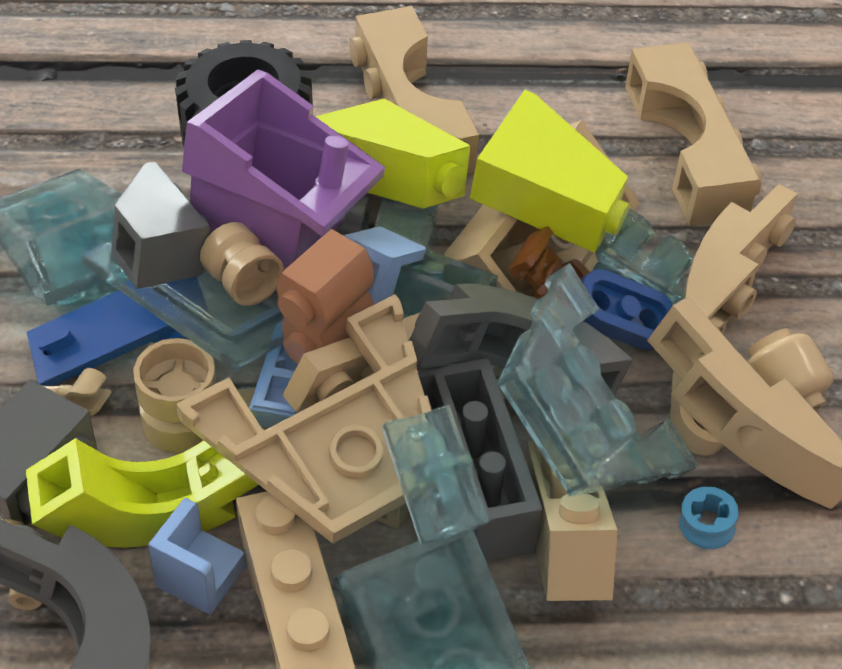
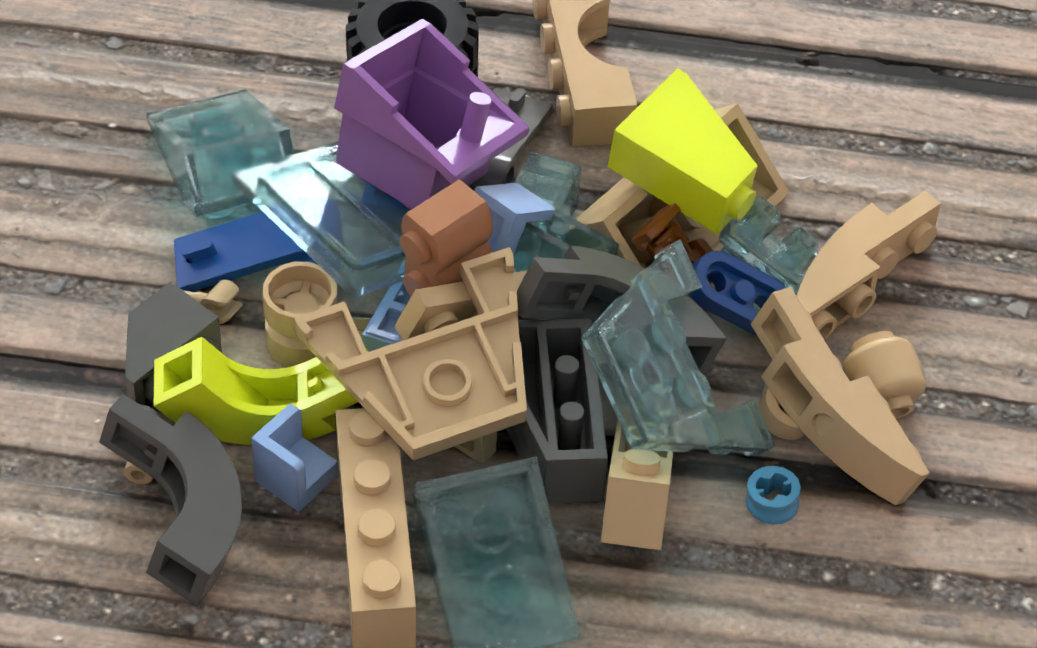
camera: 10 degrees right, 0 degrees up
dark grey slope [111,162,211,289] -> none
tan wheel [200,222,284,306] -> none
neon yellow slope [315,99,470,209] -> none
clear light blue hips [382,405,489,545] -> none
tan arch [625,42,761,226] -> none

